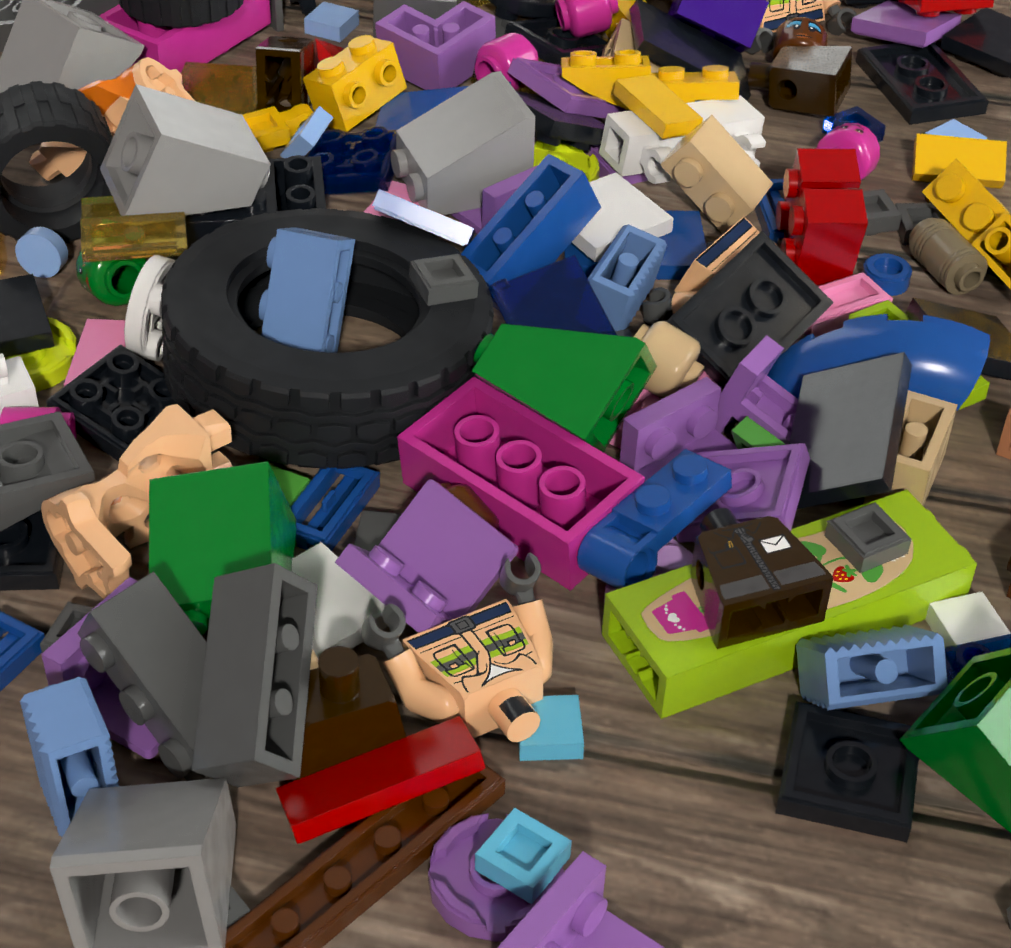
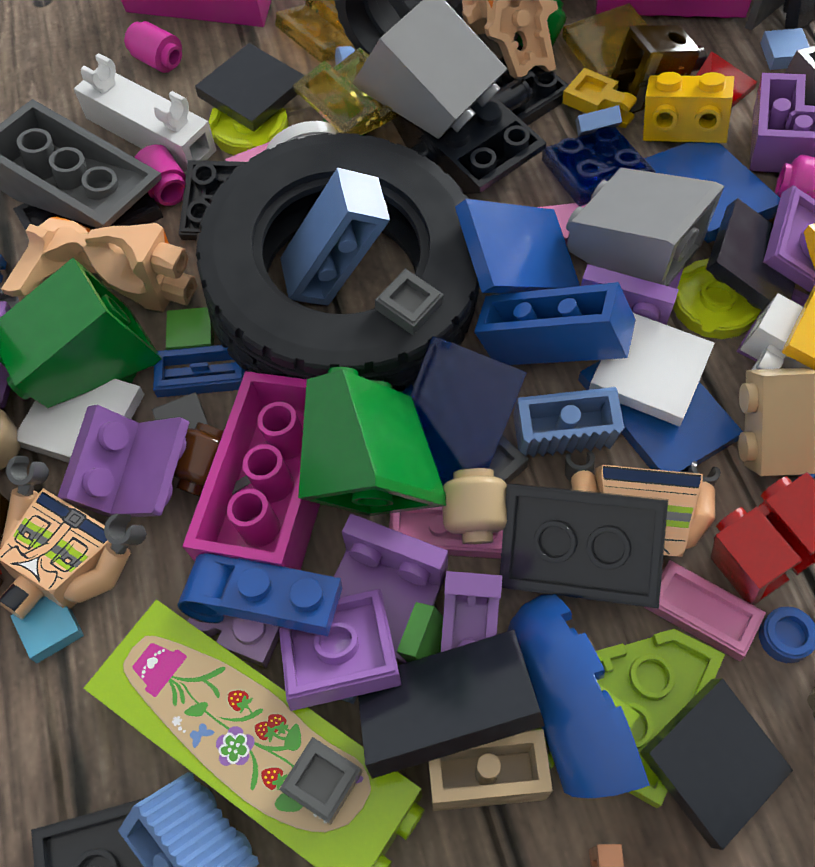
camera: 65 degrees right, 20 degrees up
dark brown torso [691,508,833,649] -> none

